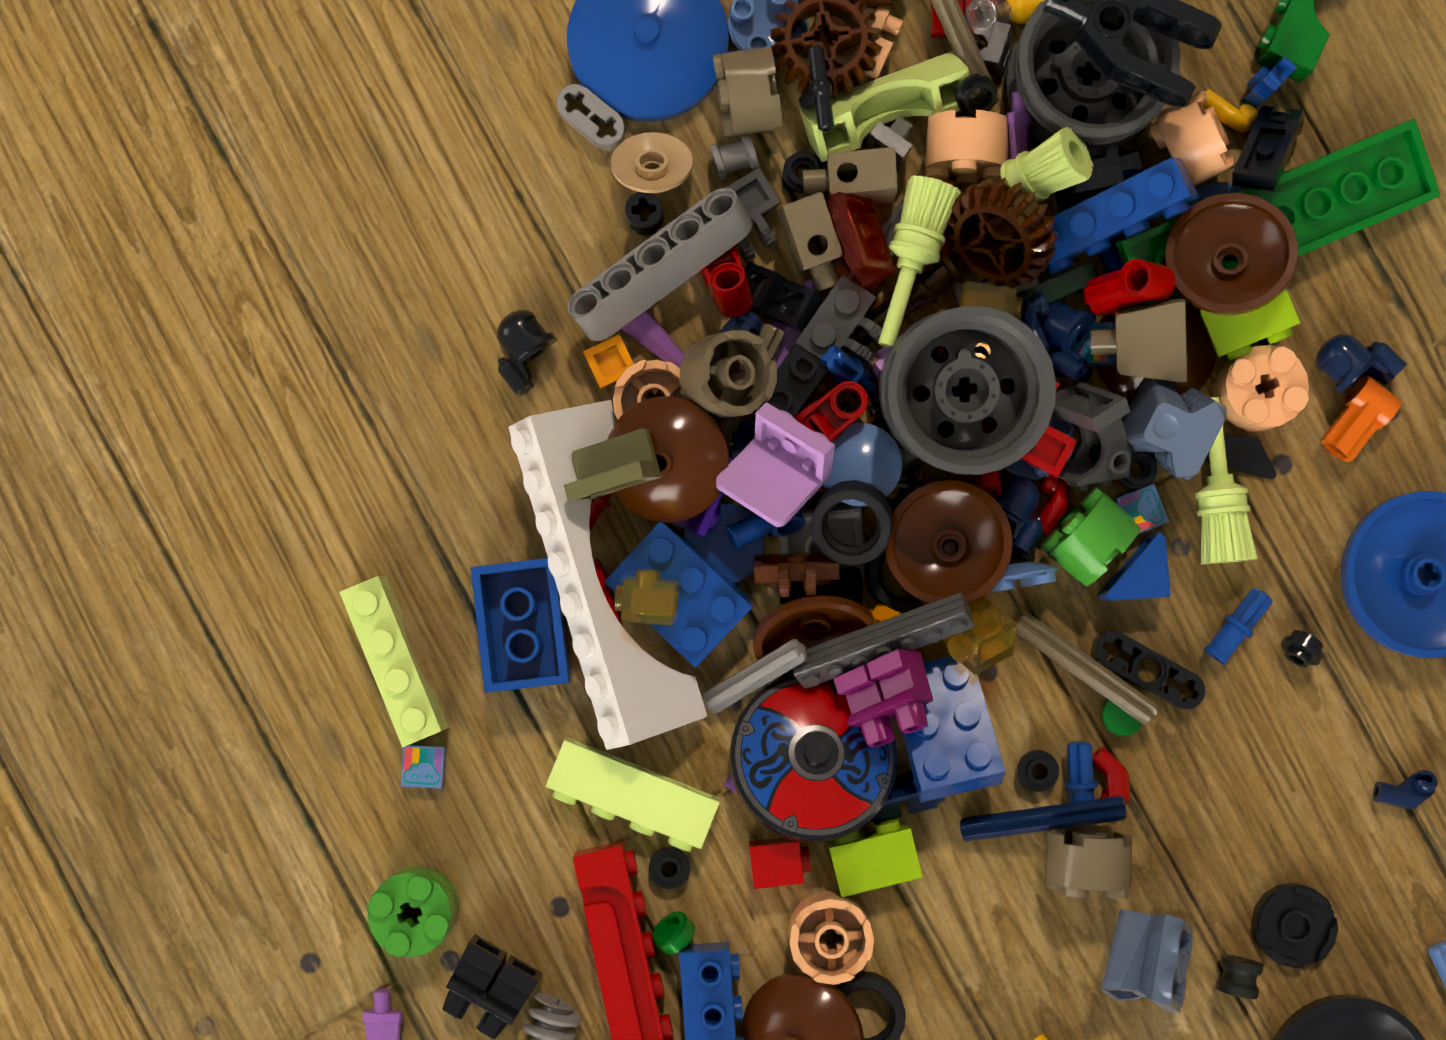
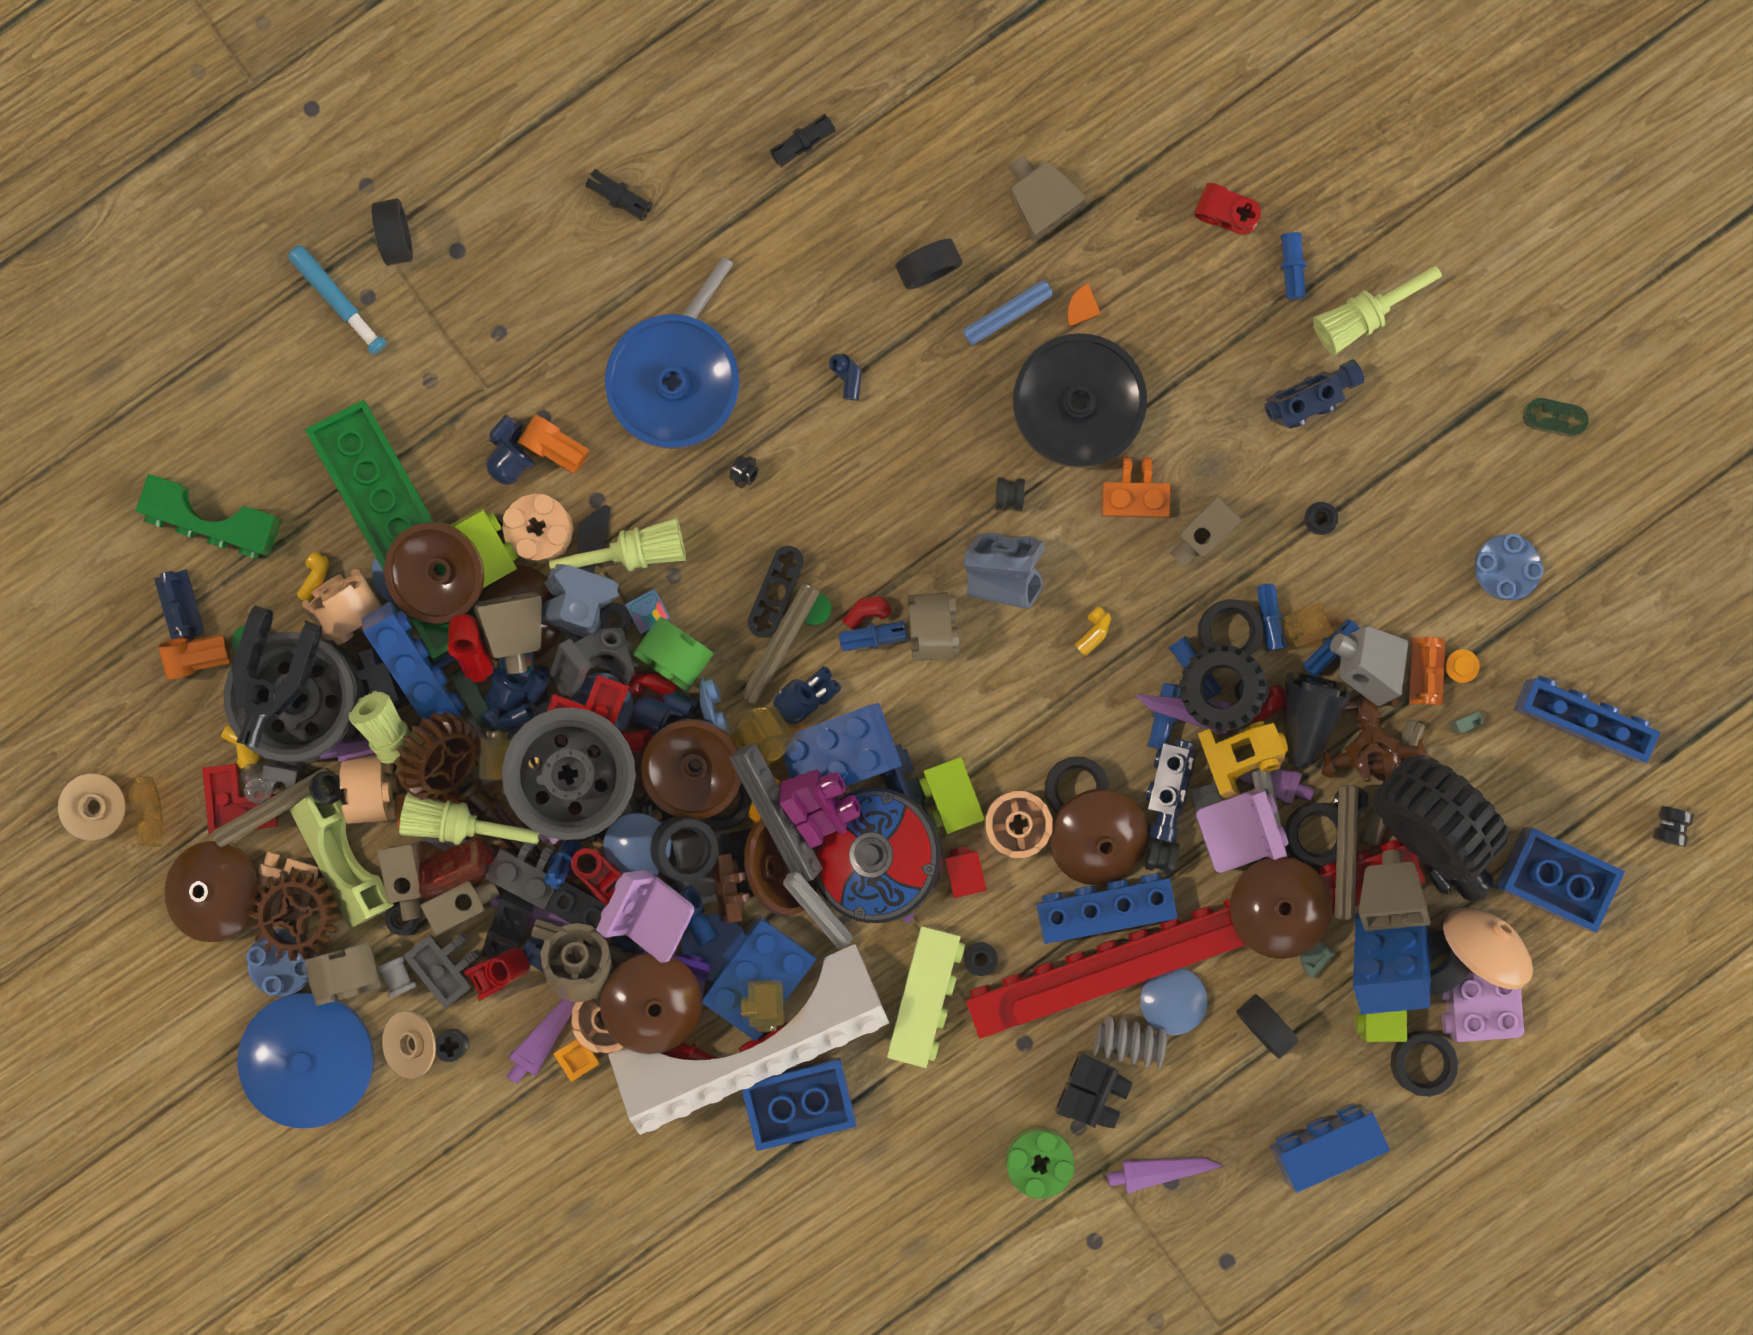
camera: 100 degrees left, 0 degrees up
yellowish green arch [339,576,449,747] -> none
tile [401,744,447,789] -> none
black piece [497,310,557,396] -> none
light grey beam [557,84,626,151] -> none
olive panel [564,428,661,502] -> none
light grey beam [567,188,752,341] -> none
green tile [653,911,695,955] -> none
black piece [799,45,835,132] -> none
flat silver tile [864,116,913,170] -> none
dark blue axle [960,796,1127,841] -> none
black plate [1017,750,1059,792] -> none
blue slope [1097,532,1171,601] -> none
blue axle [1203,588,1272,665] -> none
black plate [1232,106,1305,191] -> none
blue plate [1241,56,1297,109] -> none
black tile [1251,883,1338,968] -> none
none -> dark blue piece [773,666,841,724]

